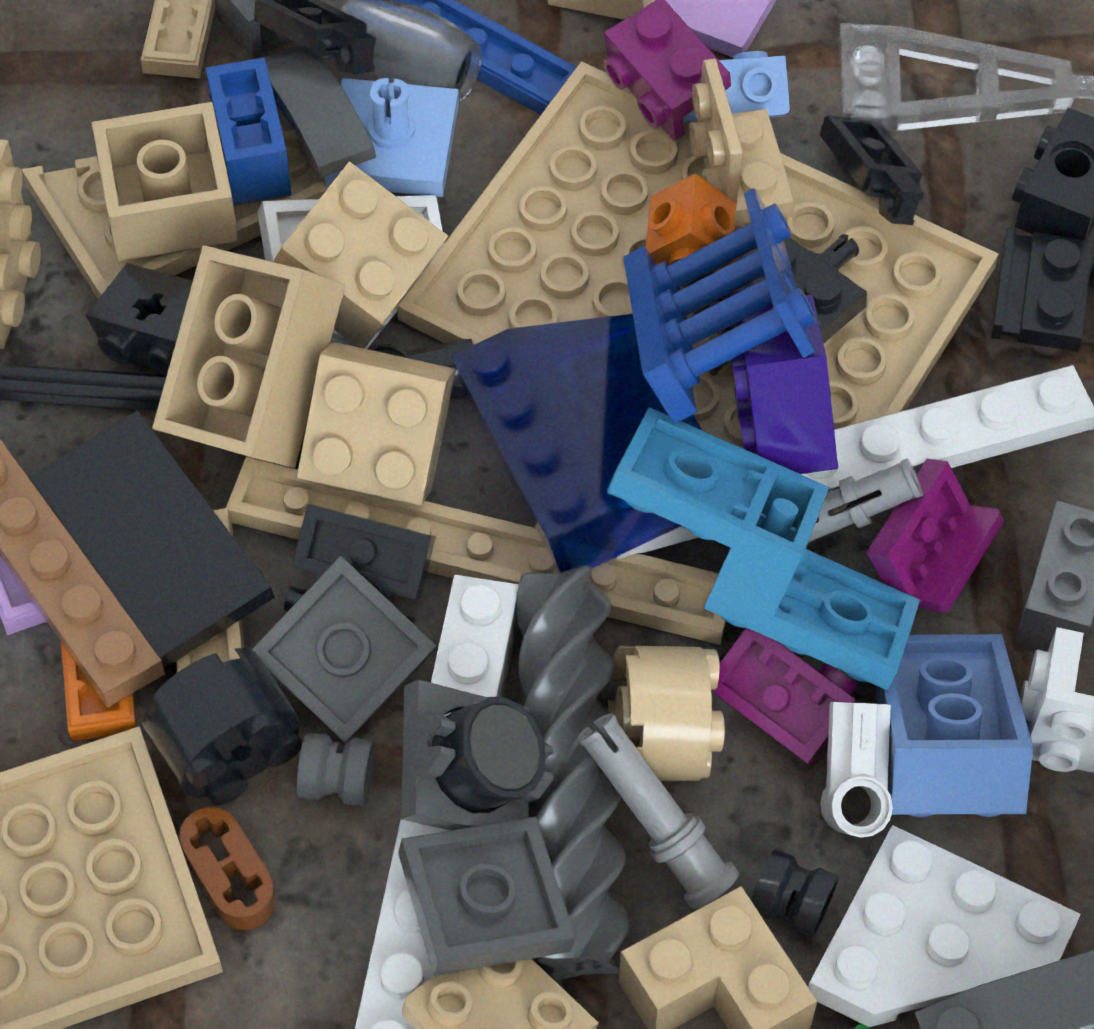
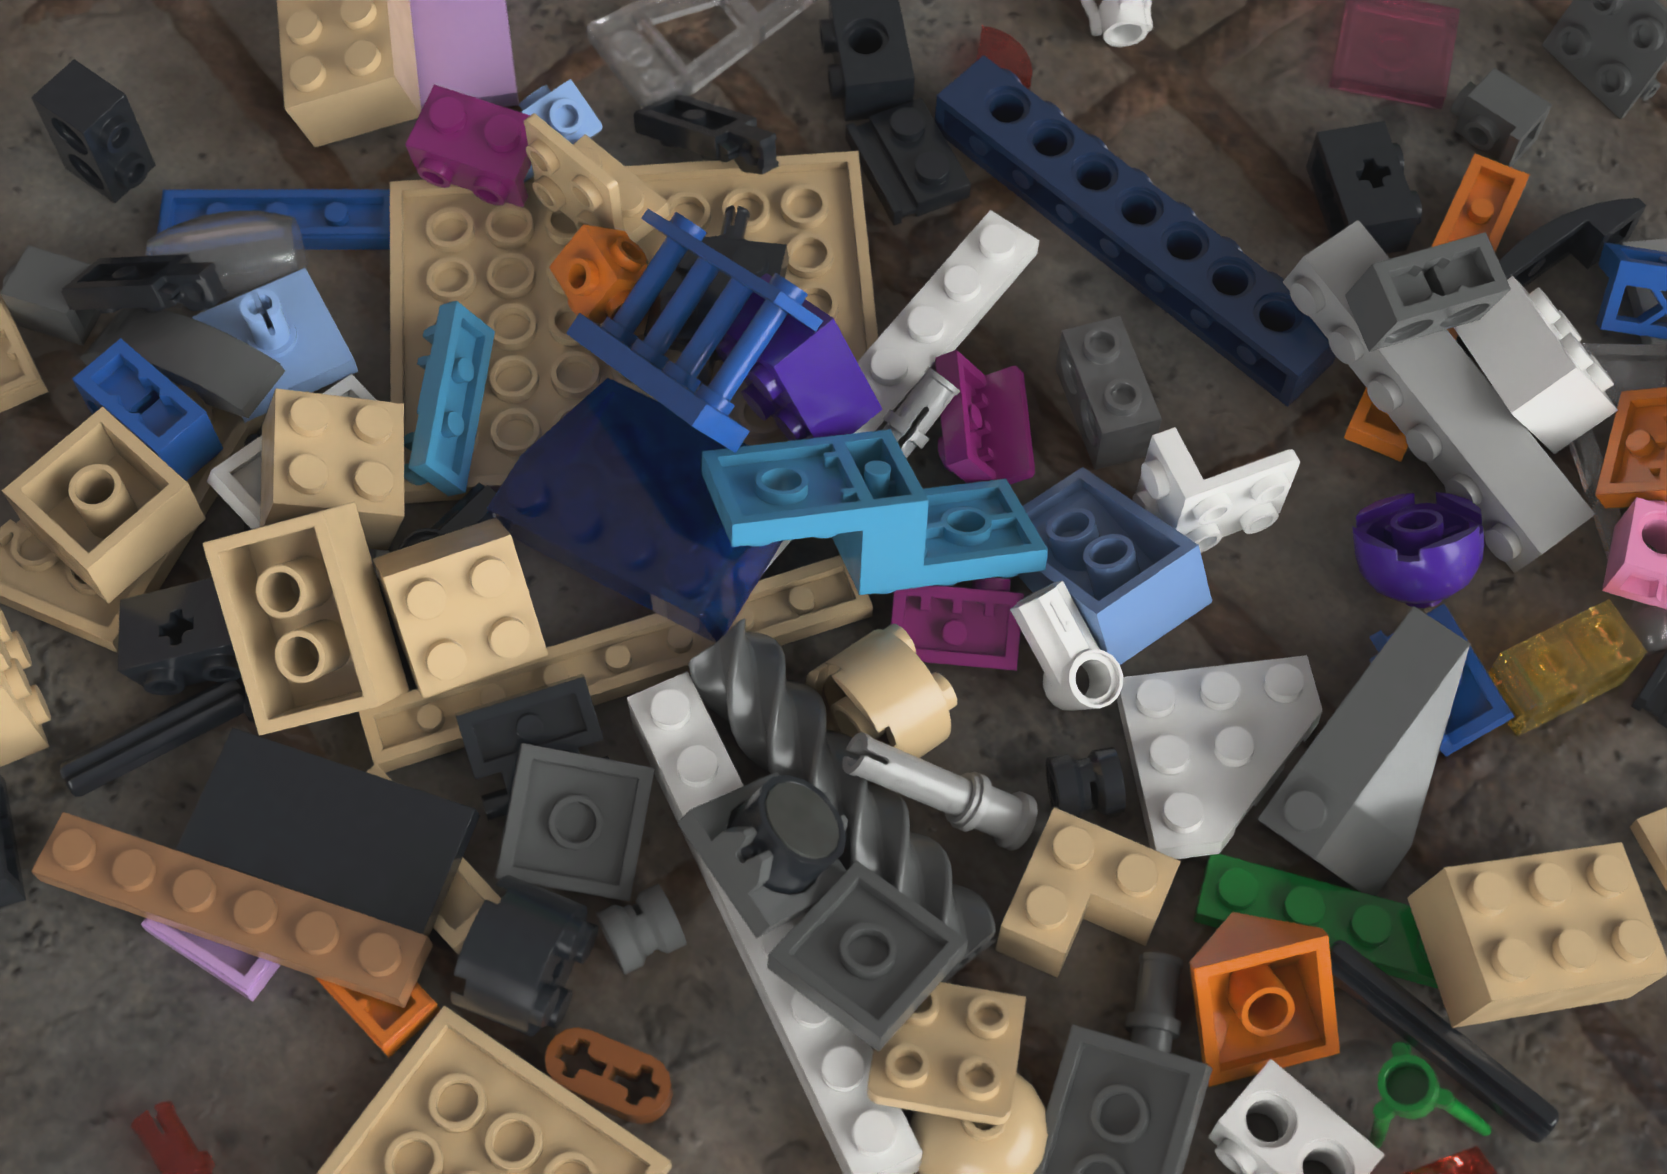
camera: 35 degrees left, 5 degrees up
none -> dark azure plate [404,301,495,497]

